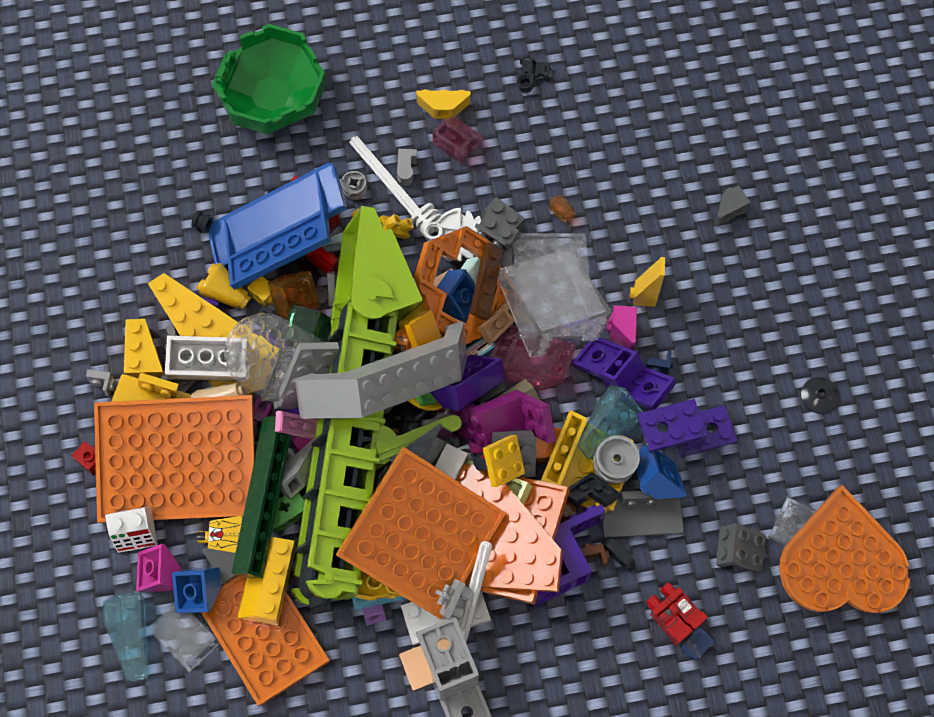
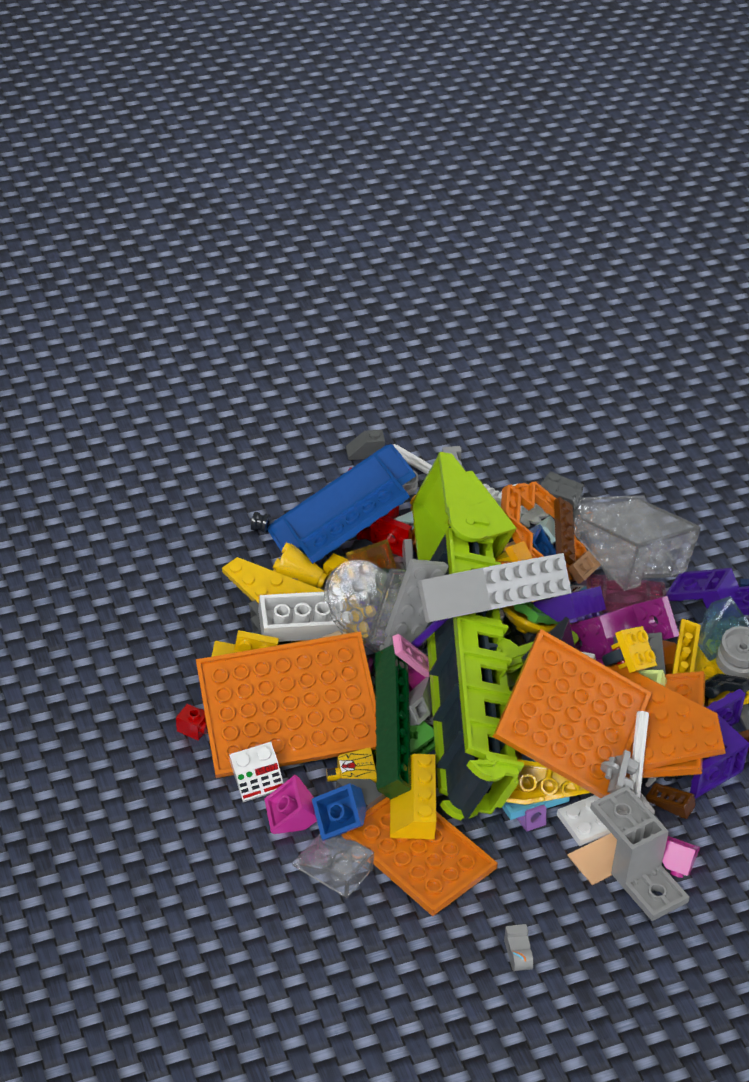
camera: 10 degrees left, 25 degrees down
light grey bracket [86,369,116,396] -> none
clear light blue wedge [103,592,148,681] -> none
yellow wedge [124,319,164,379] -> none
green windscreen [212,24,326,134] -> none
yellow slope [416,90,470,119] -> none
clear pink slope [432,117,483,163] -> none
black piece [517,58,550,93] -> none
clear orange brick [549,195,576,223] -> none
dark pink slope [606,305,637,350] -> none
yellow wedge [630,257,665,307] -> none
none -> dark grey slope [346,430,385,460]
none -> reddish brown slope [645,783,696,819]
none -> slope [662,836,700,878]

